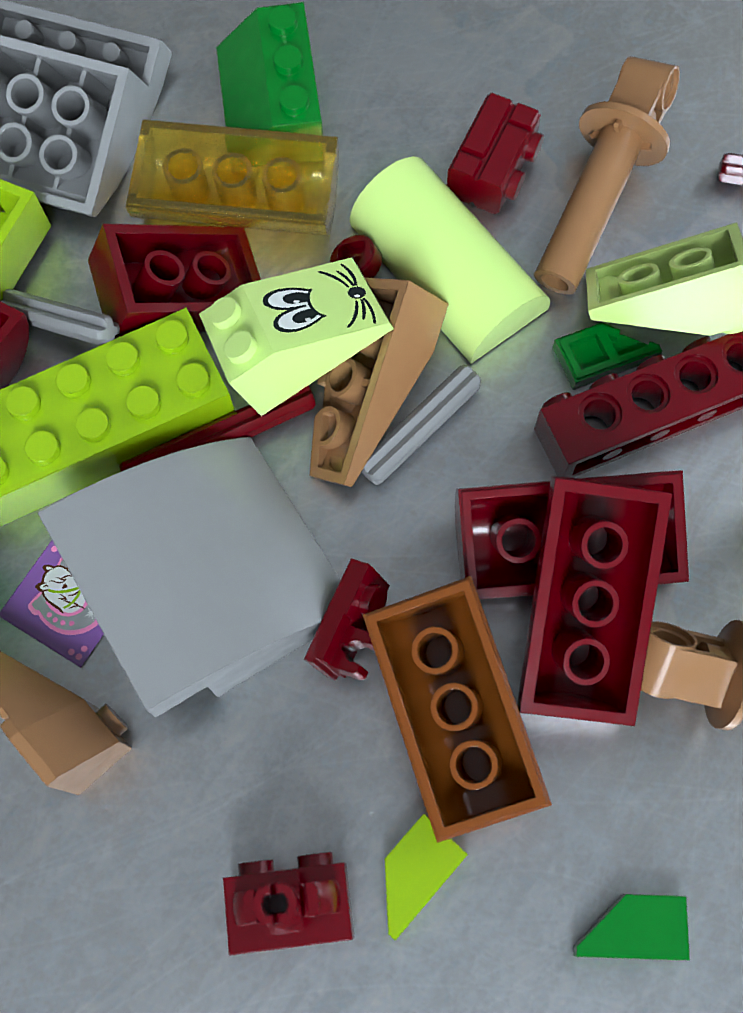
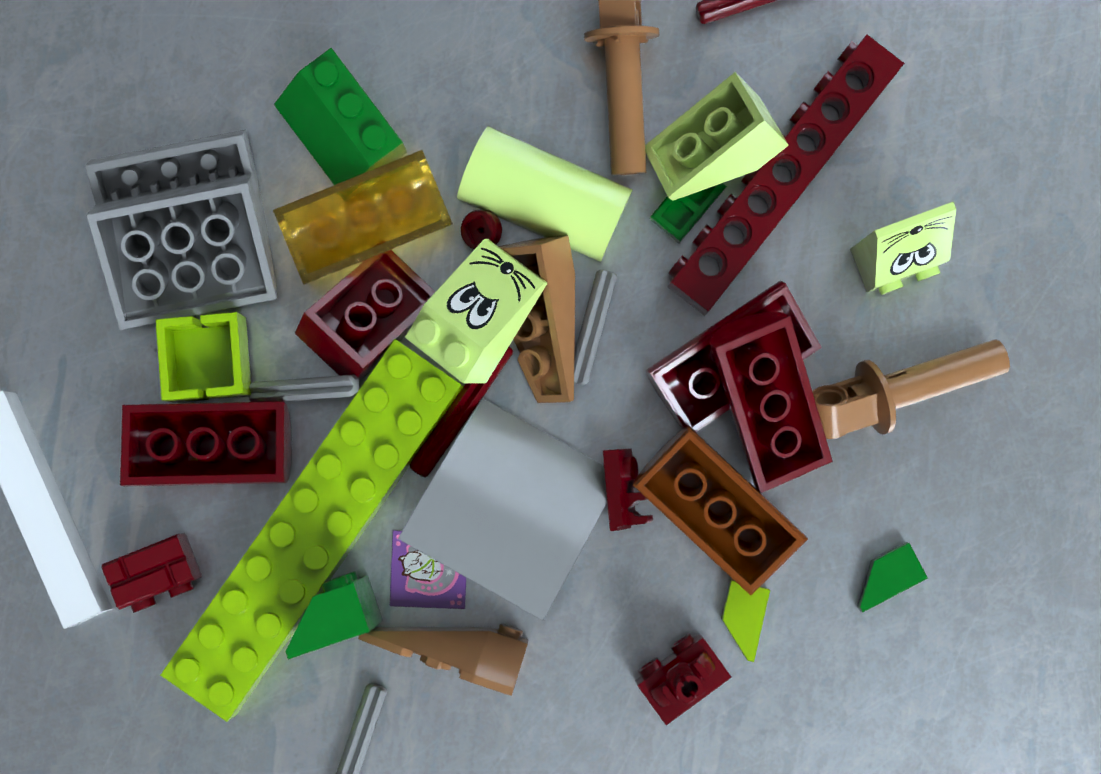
camera: 35 degrees left, 15 degrees up
dark red brick [447,92,544,215] -> none

